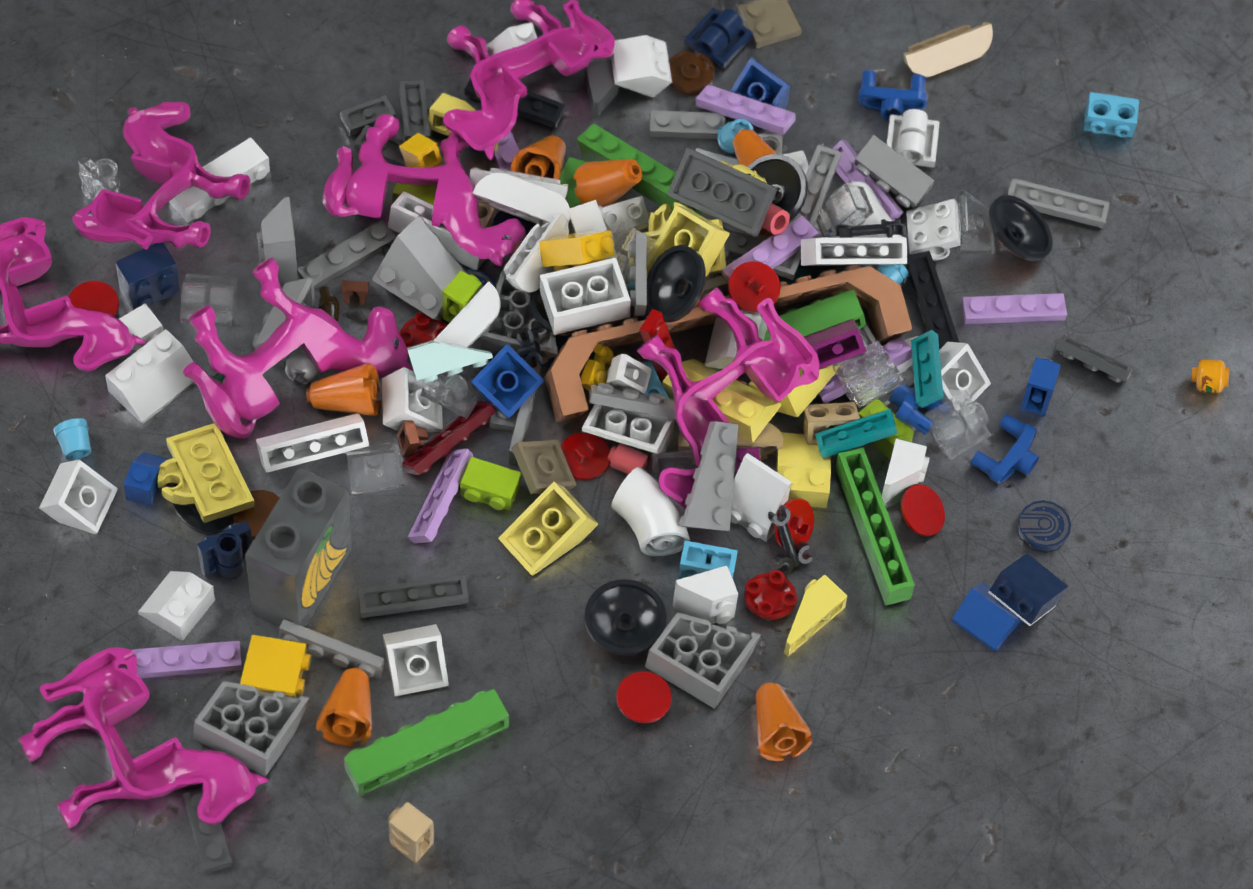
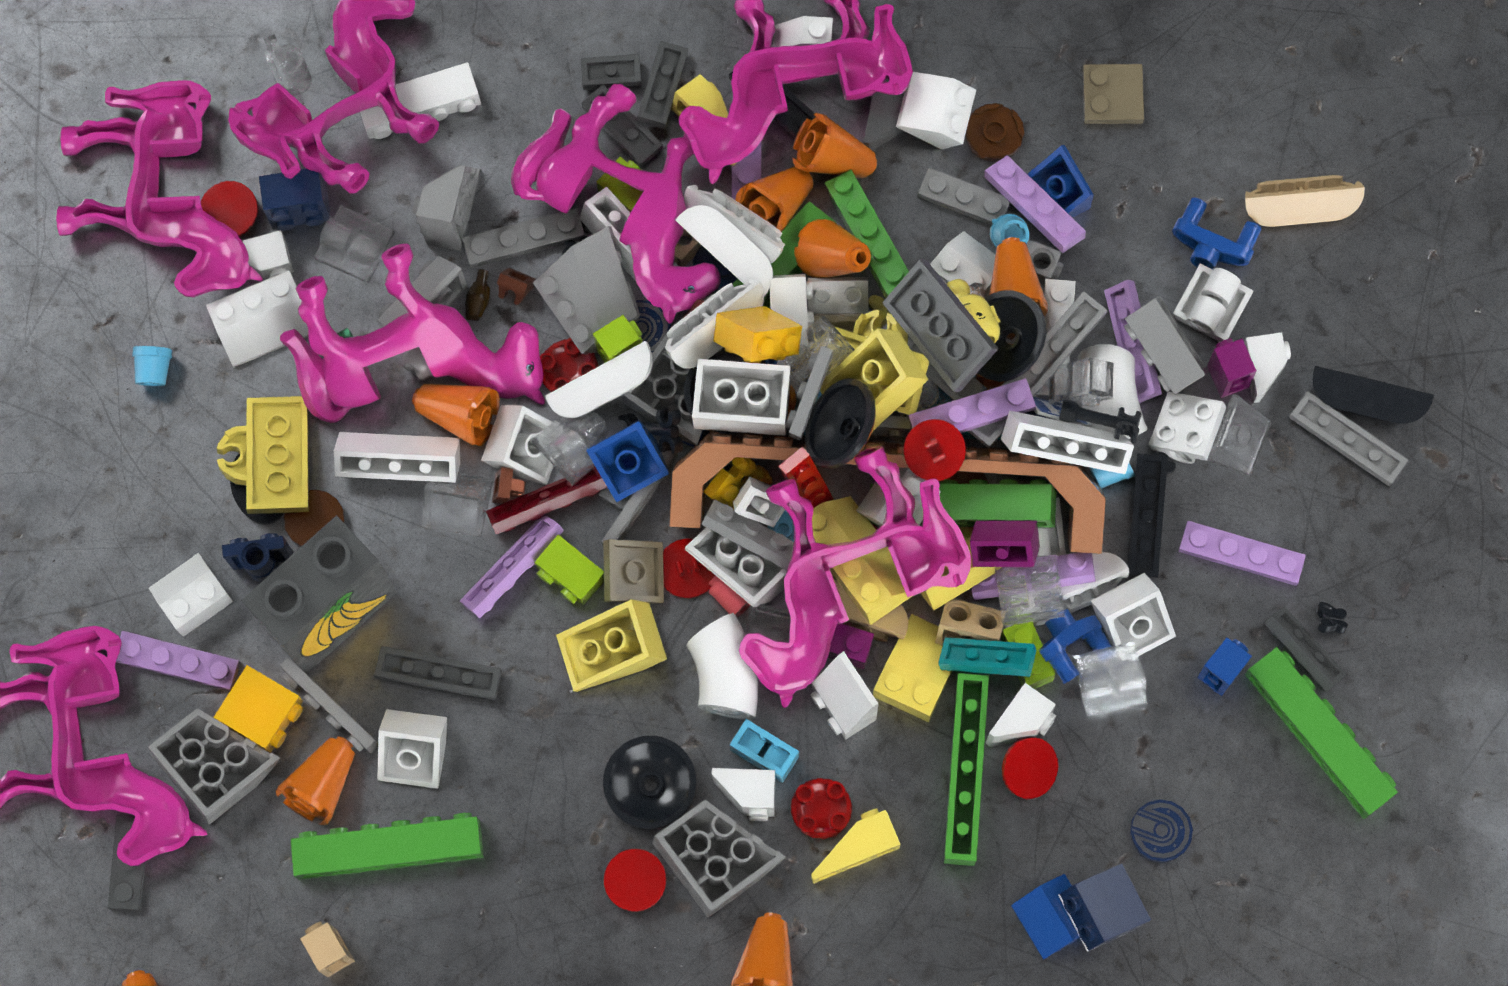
camera: 30 degrees right, 15 degrees up
white slope [39,460,118,534] -> none
blue slope [123,452,169,506] -> none
yellow brick [399,133,443,168] -> none
light aqua slope [407,341,493,383] -> none
light grey wing [678,421,739,531] -> none
dark blue plate [684,8,753,69] -> none
coral brick [762,203,790,235] -> none
black bar [768,505,813,576] -> none
red piece [775,498,814,550] -> none
teal plate [911,330,944,408] -> none
blue connector [970,413,1039,484] -> none
black dish [989,195,1053,261] -> none
medium azure brick [1084,92,1139,138] -> none
light orange head [1191,359,1229,393] -> none
none -> orange cone [792,113,877,179]
none -> magenta brick [1207,338,1257,398]
none -> white slope [1244,332,1291,403]
none -> bright green brick [1245,647,1398,819]
none -> black brick [1312,366,1434,424]
none -> black piece [1316,602,1348,634]

